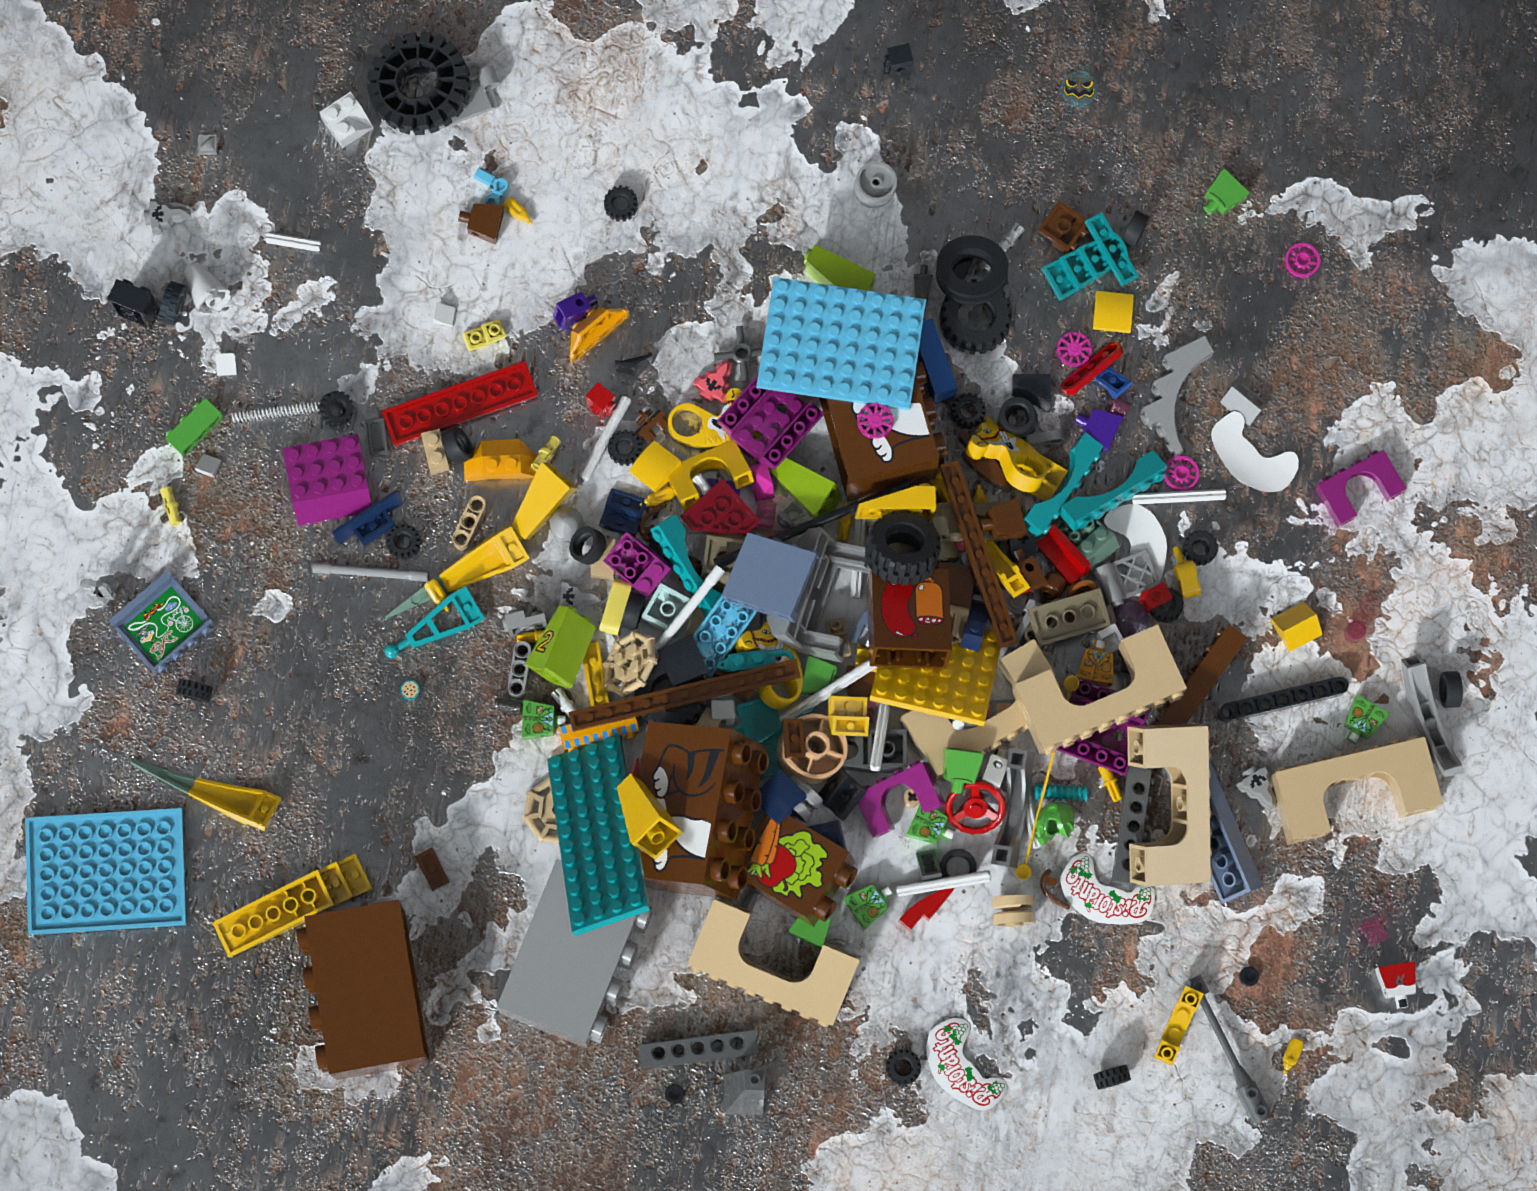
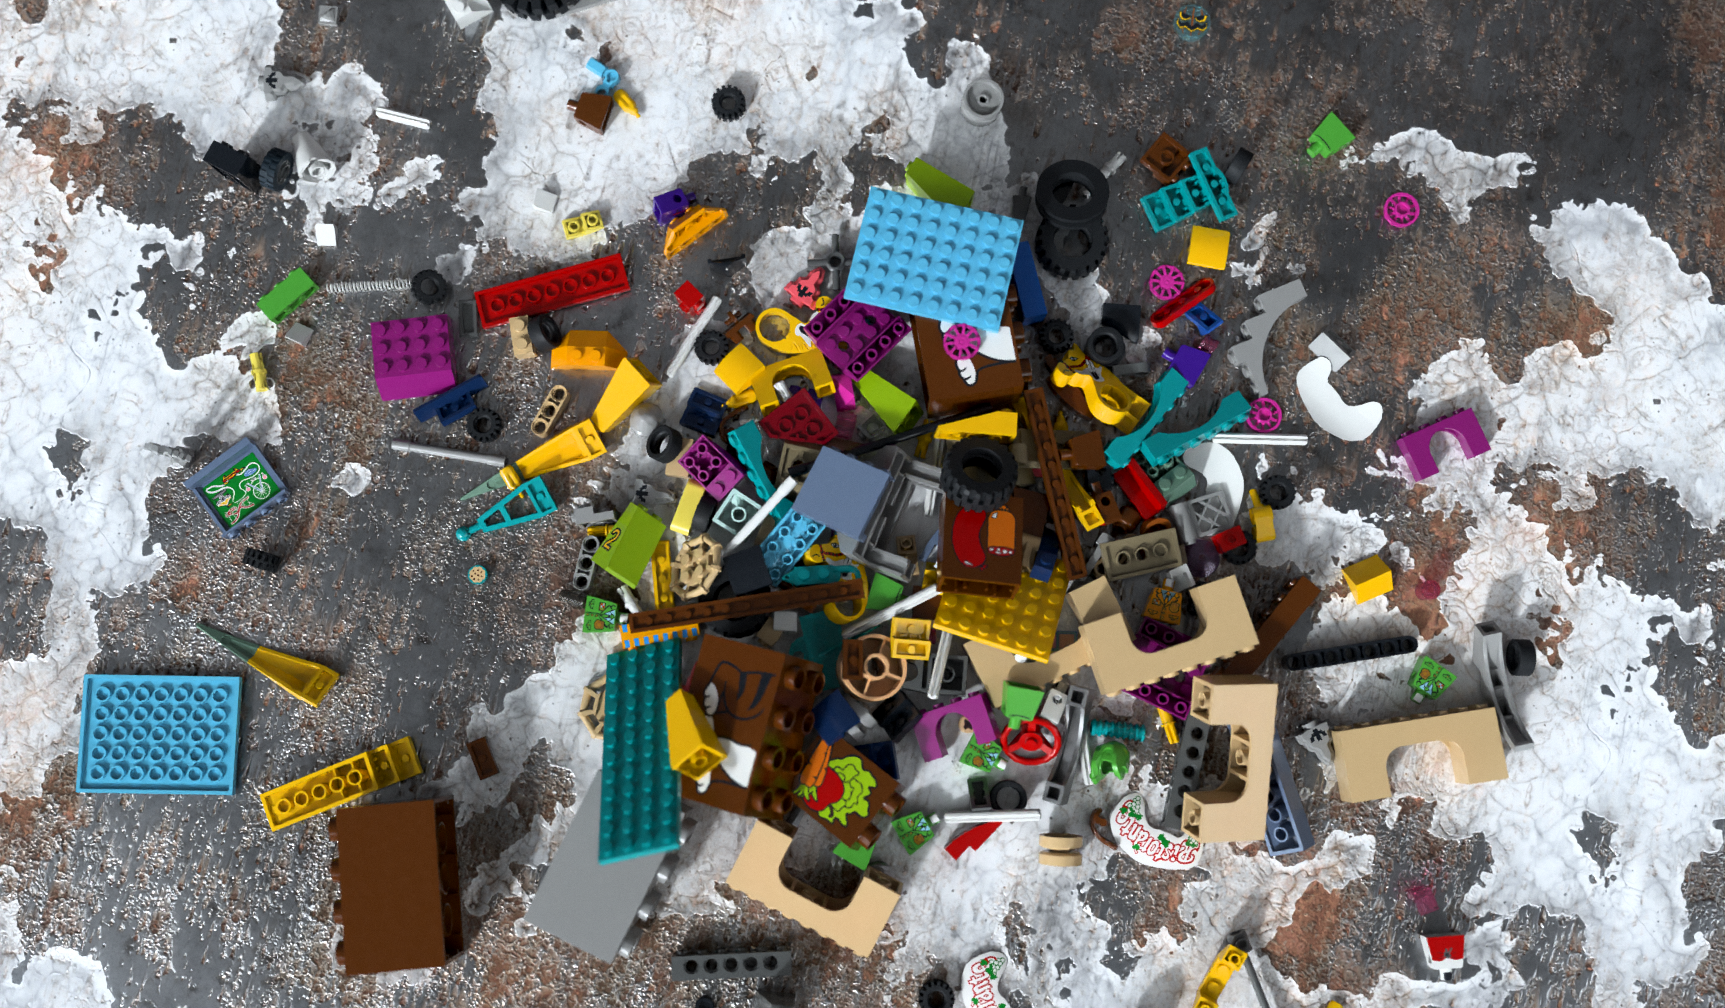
camera: 10 degrees right, 5 degrees up
light yellow pin [531,436,561,471] -> none
yellow piece [1016,676,1079,880] -> none
black tile [1239,967,1259,987] -> none

